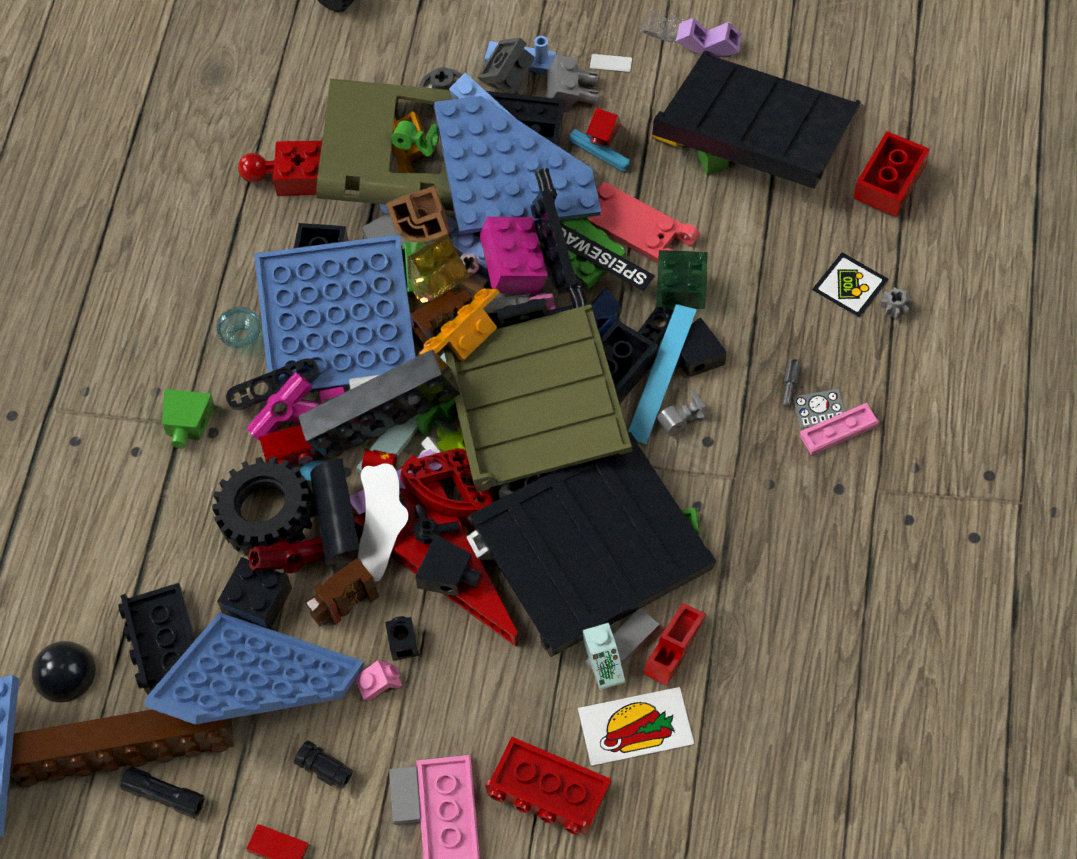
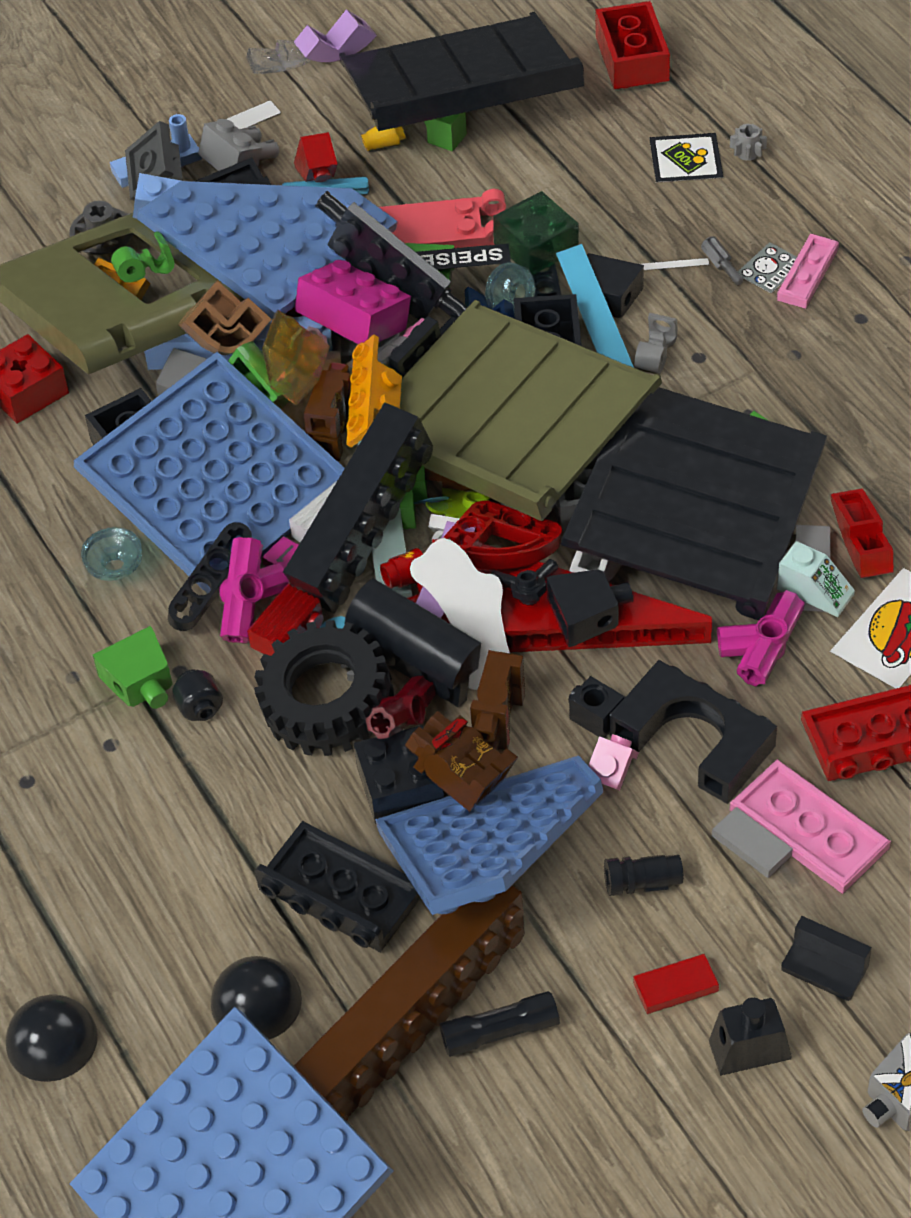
camera: 40 degrees left, 10 degrees down
none -> black head [172,669,223,721]
none -> reddish brown hips [405,711,518,812]
none -> clear light blue piece [485,262,535,309]
none -> black arch [610,660,777,804]
none -> white sticker [641,258,709,270]
none -> dark pink piece [717,590,805,687]

